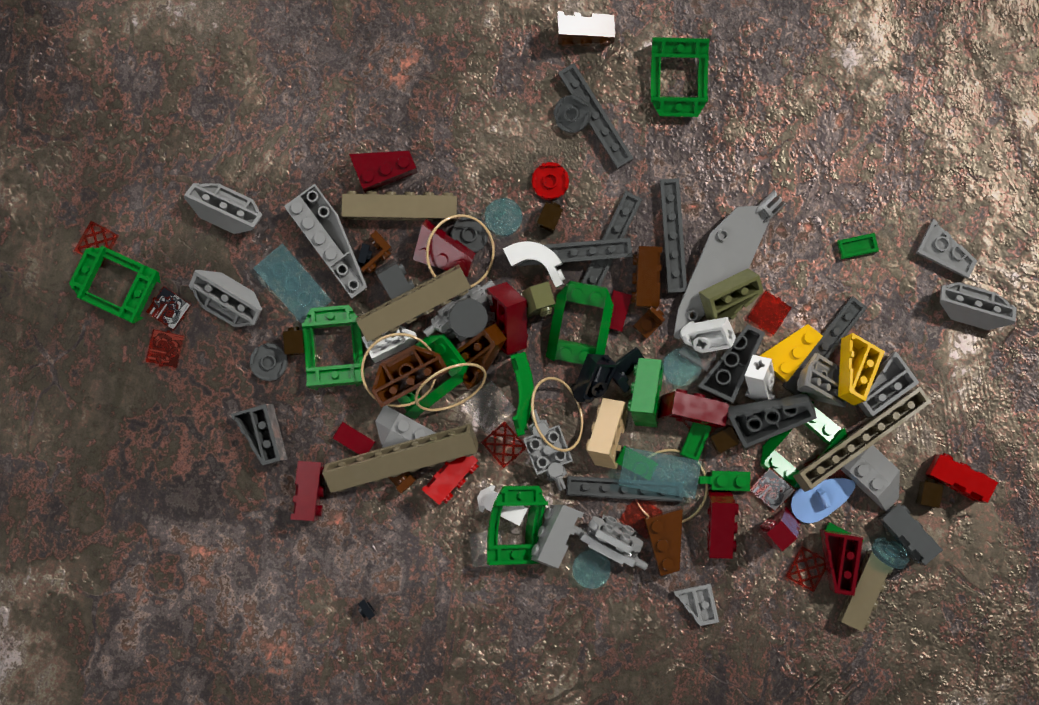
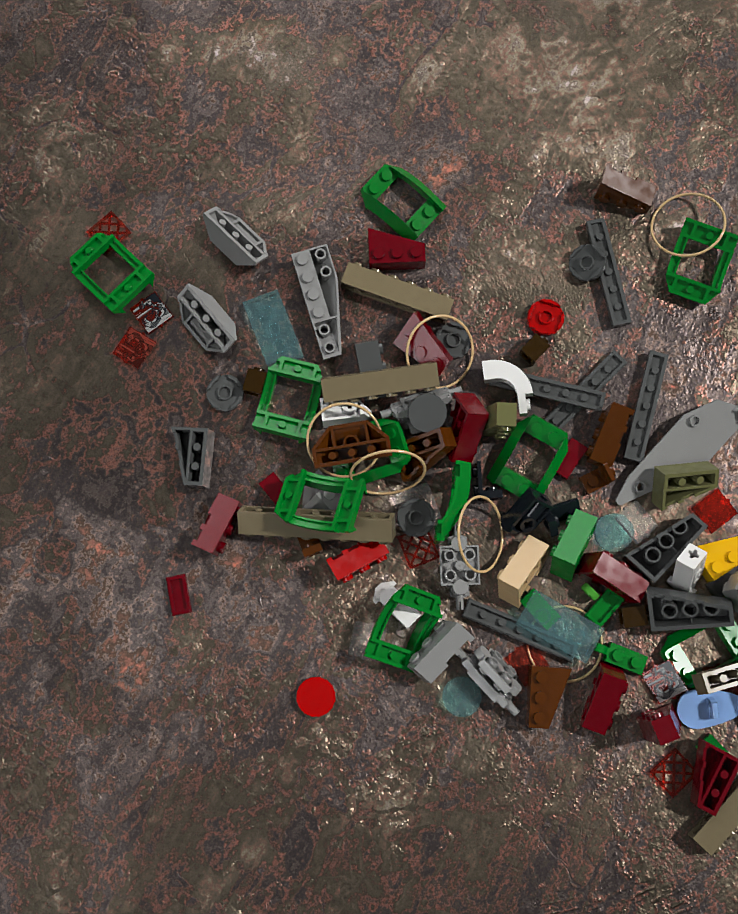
camera: 20 degrees right, 5 degrees down
black plate [357,243,372,266] -> none
black plate [358,598,377,620] -> none
reddish brown bracket [360,230,393,275] -> none
clear light blue tile [485,198,522,236] -> none
light grey wing [674,583,719,626] -> none
white piece [680,317,736,353] -> none
none -> dark red tile [166,574,193,616]
none -> green wedge [274,469,367,533]
none -> red tile [296,677,336,717]
none -> green wedge [360,164,446,240]
none -> dark grey tile [397,498,436,538]
none -> black bracket [472,461,503,501]
none -> bright green tile [581,582,600,601]
none -> tan piece [650,193,726,257]

